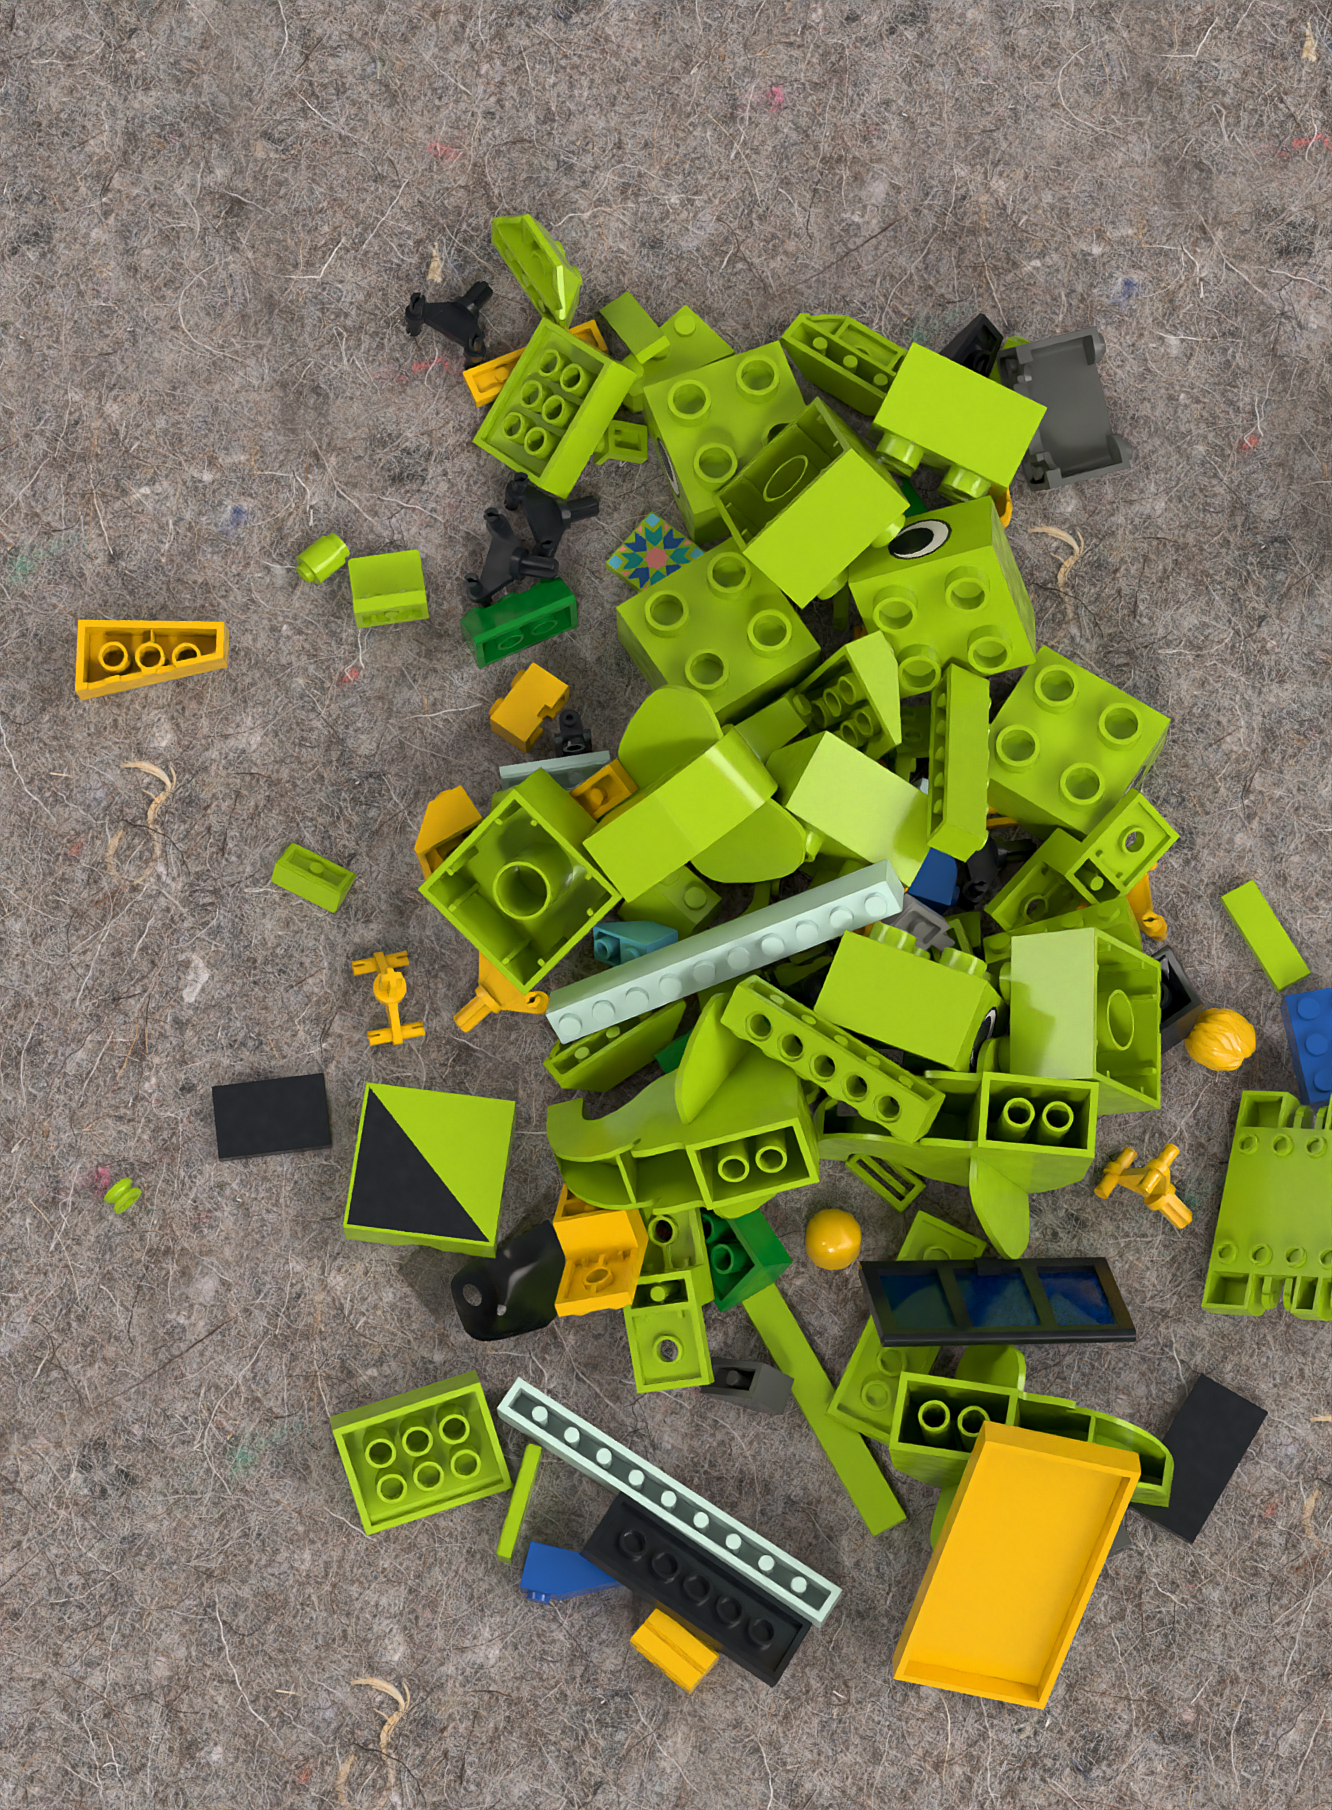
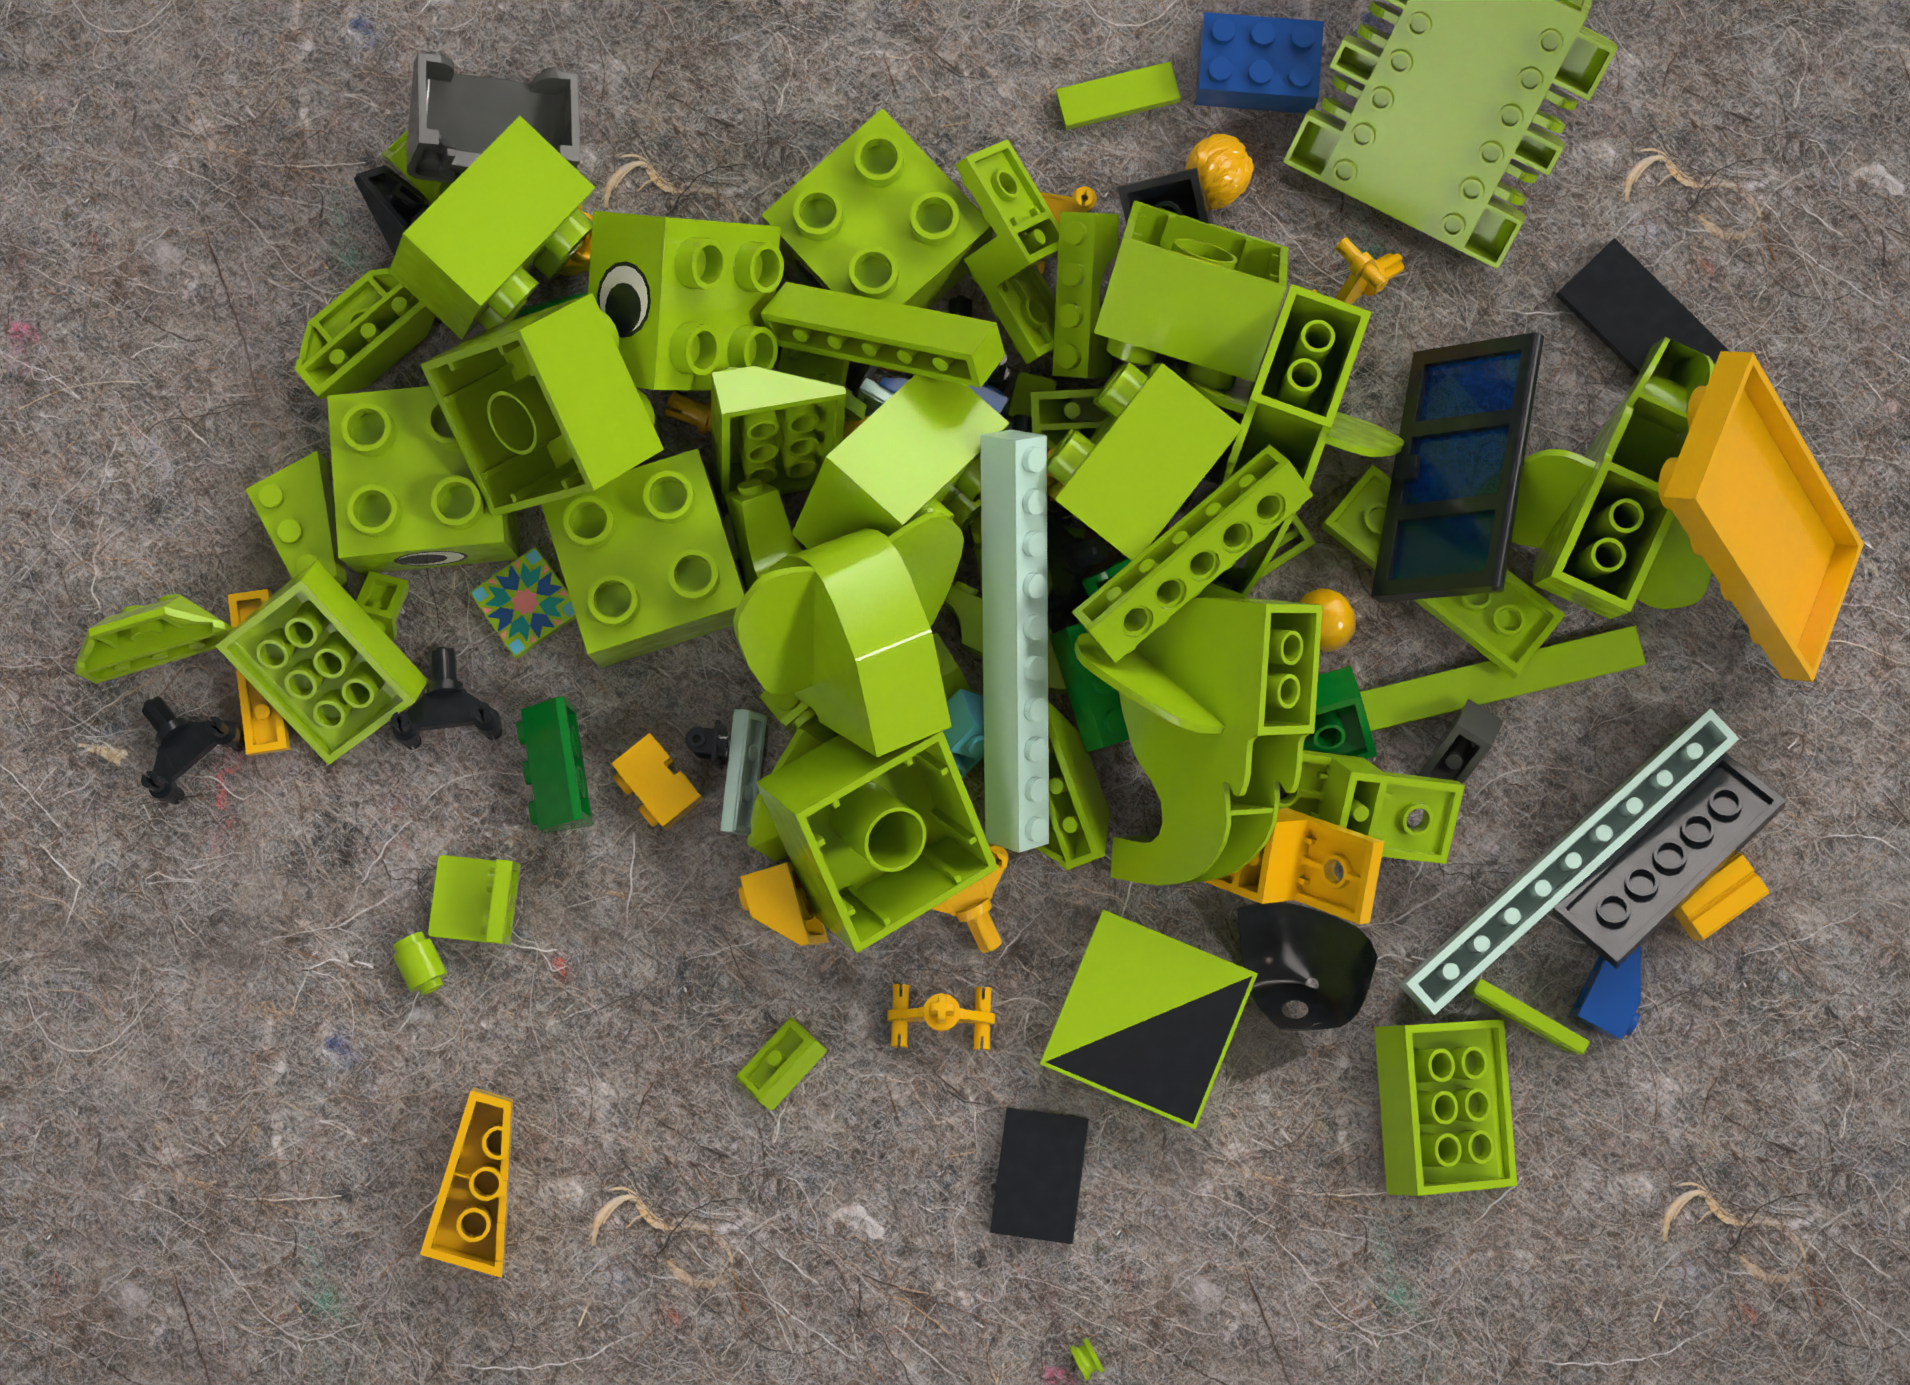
camera: 75 degrees left, 10 degrees up
black axle [463,507,559,608] -> none
yellow plate [568,758,639,820] -> none
lime tile [599,291,670,364] -> none
light grey hinge [881,893,955,952] -> none

